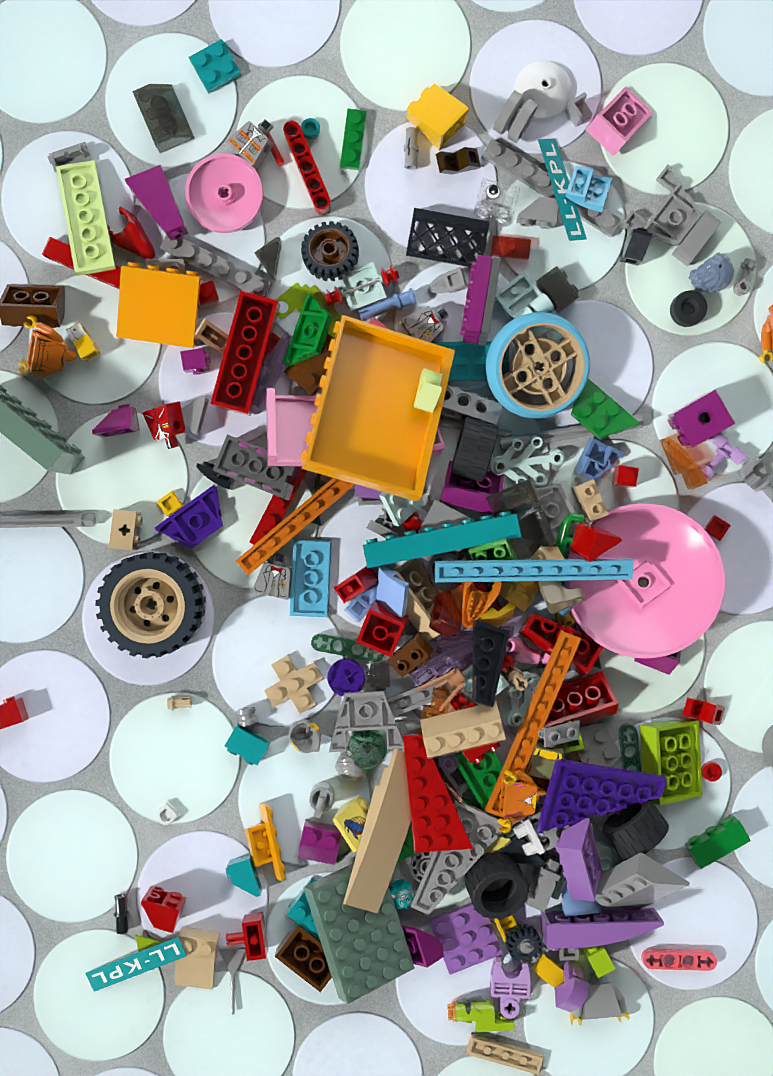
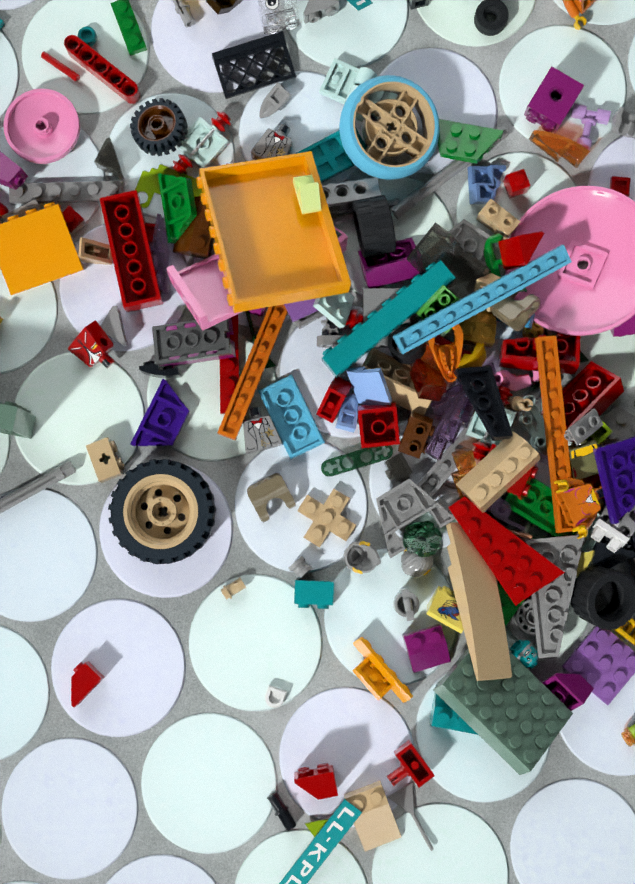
camera: 30 degrees left, 5 degrees down
magenta slope [92,404,140,438] -> none
yellow tile [157,491,184,517] -> none
magenta brick [180,348,211,375] -> none
light grey torso [226,119,274,171] -> none
teal slope [226,854,263,897] -> none
reddish brown slope [275,925,332,992] -> none
dark purple tile [327,658,365,696] -> none
medium blue pin [358,288,417,321] -> none
nougat plant [417,668,467,711] -> none
magenta piece [460,255,501,346] -> none
clear red plate [490,235,531,260] -> none
light aqua plant [490,435,565,488] -> none
clear smoke brick [536,266,579,314] -> none
none -> dark tan piece [247,473,296,523]

